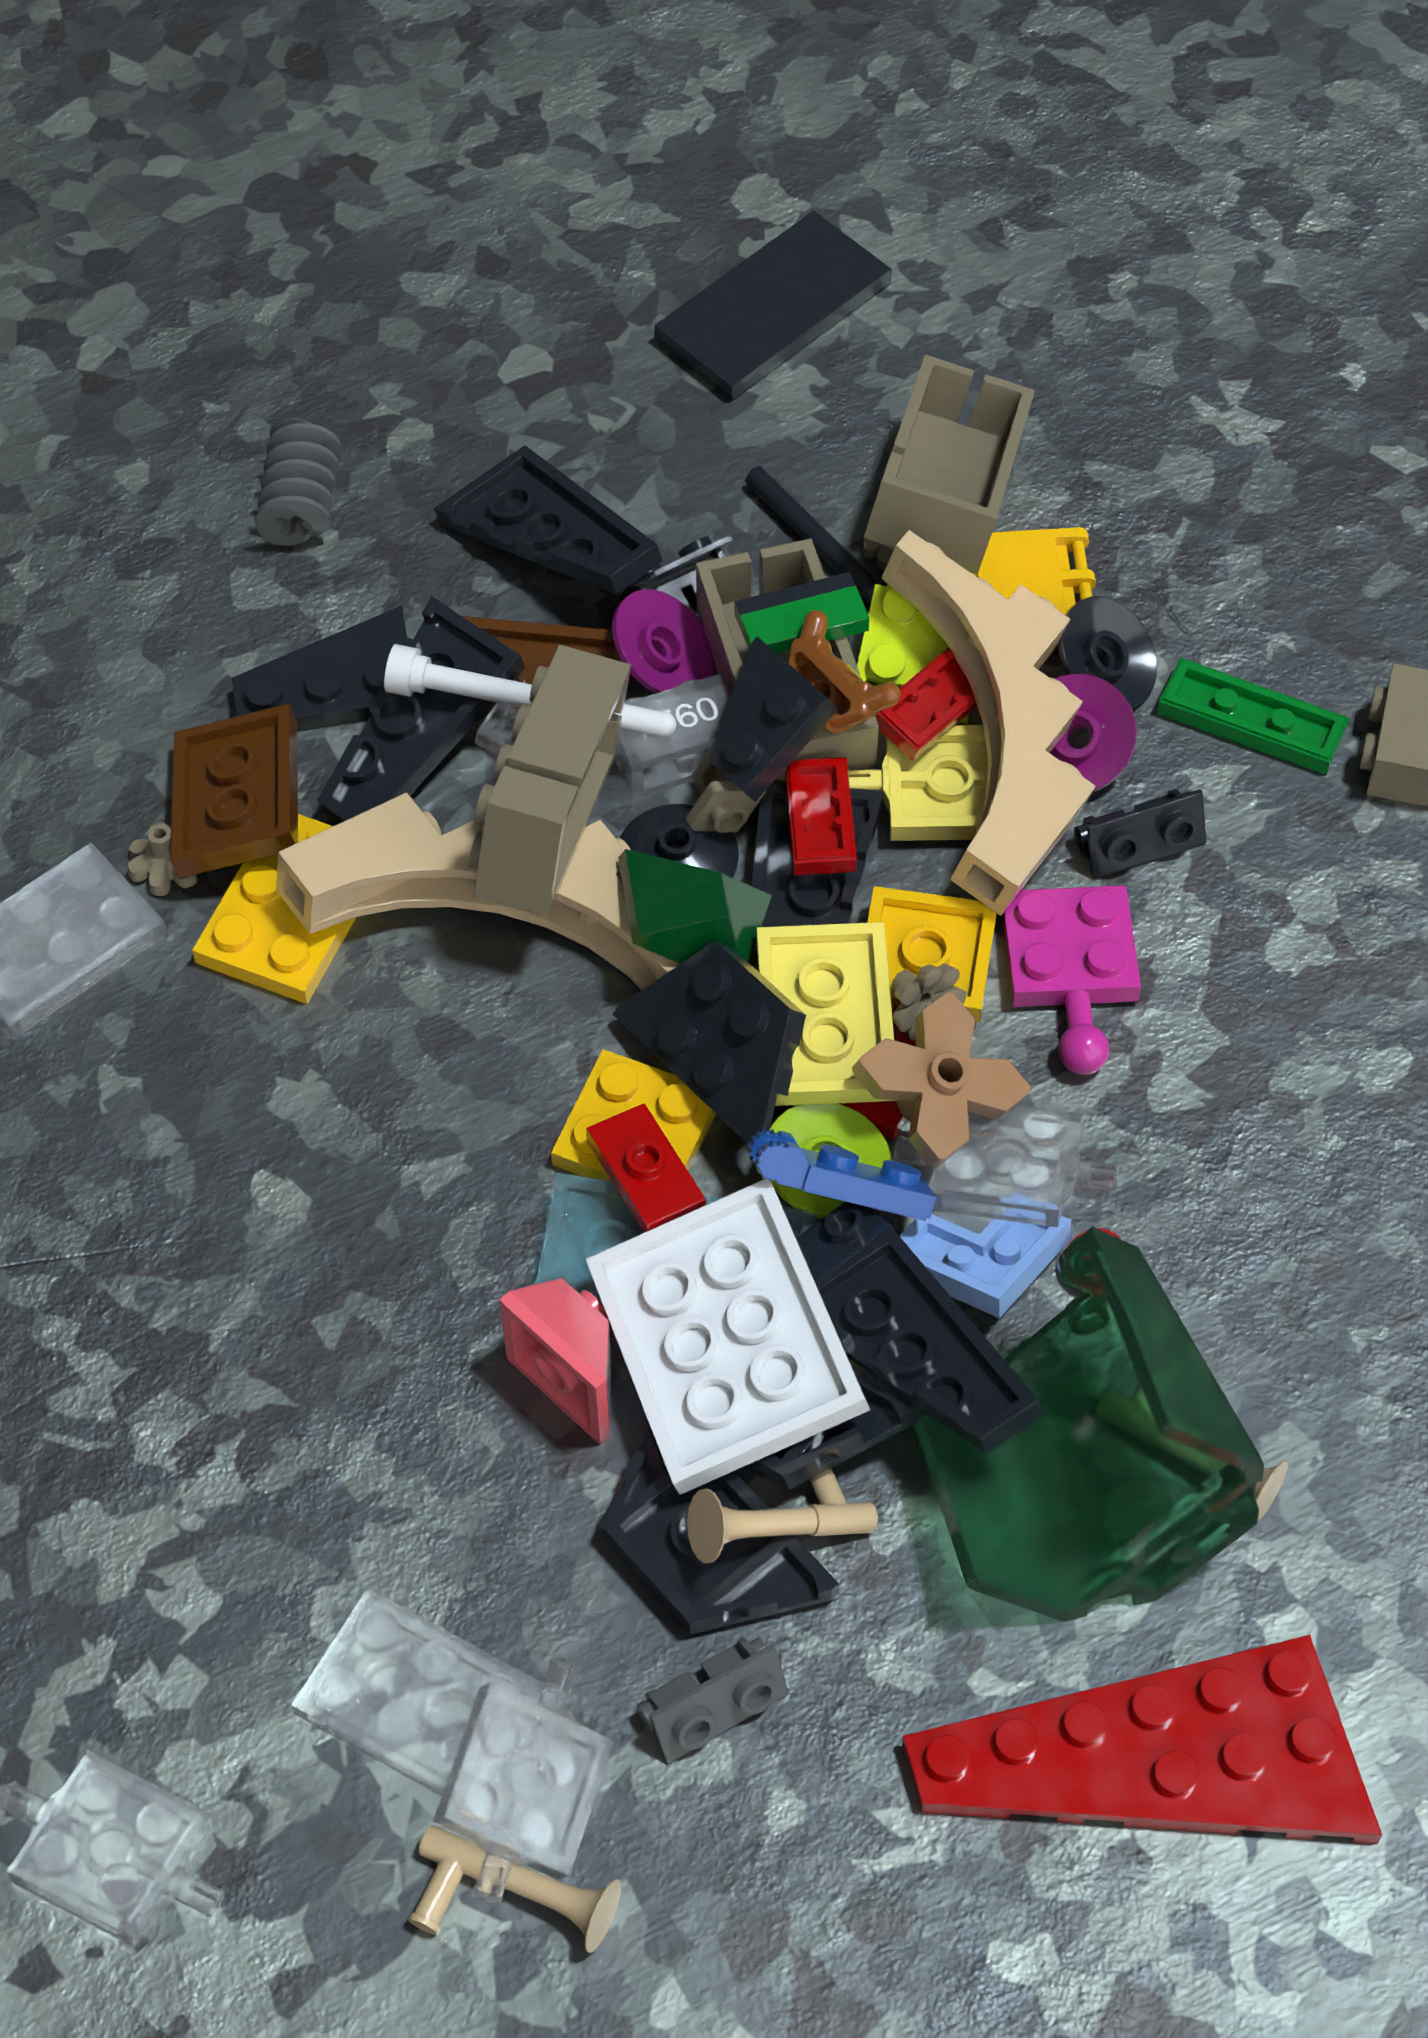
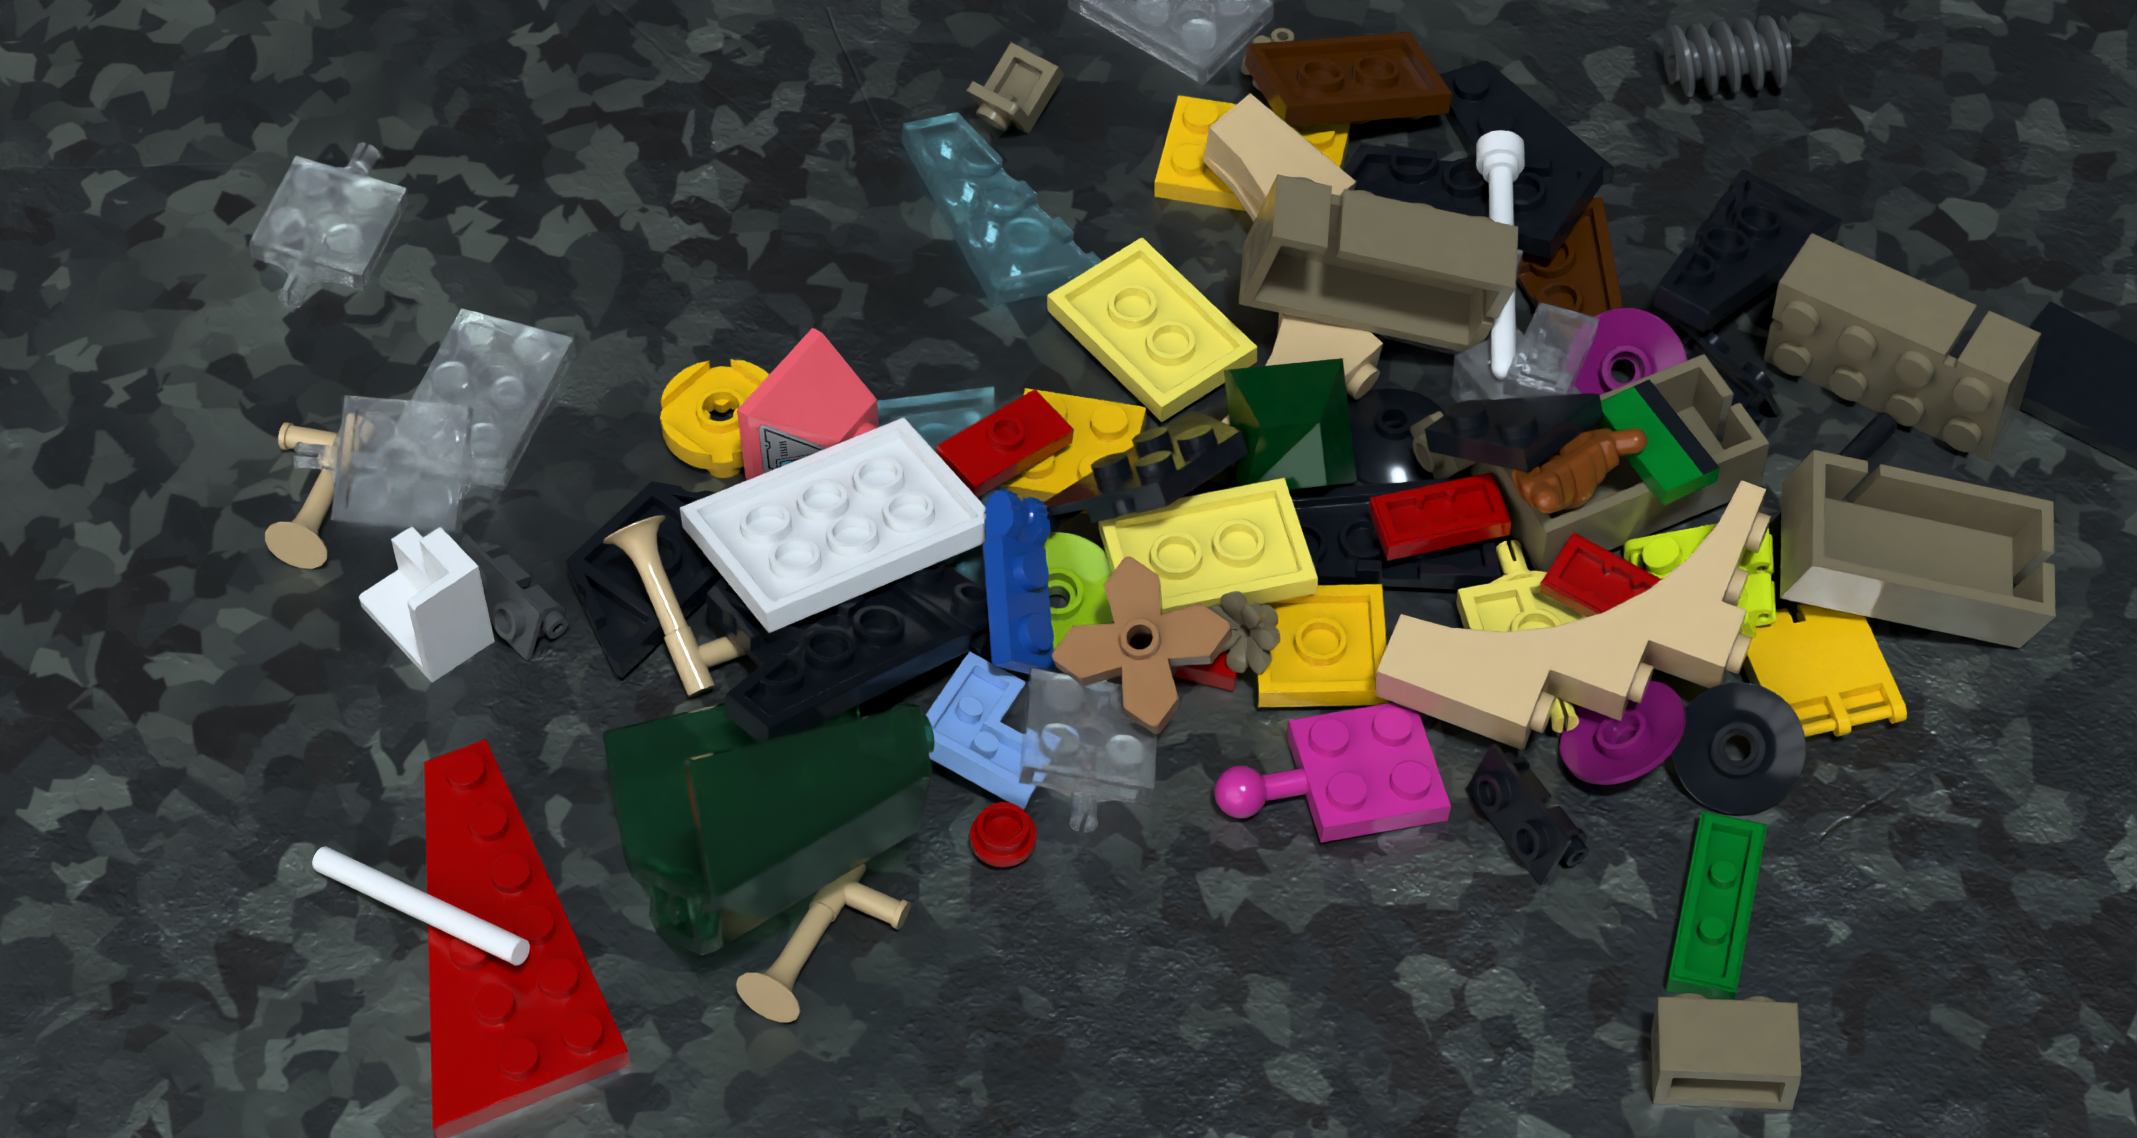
camera: 80 degrees right, 5 degrees down
none -> white bar [312,846,530,965]
none -> white panel [359,526,495,683]
none -> yellow plate [660,359,769,478]
none -> clear light blue wing [901,112,1102,306]
none -> dark tan bracket [966,42,1065,134]
none -> light yellow plate [1047,237,1258,422]
none -> clear plate [1502,302,1599,398]
none -> dark tan piece [1763,233,2041,461]

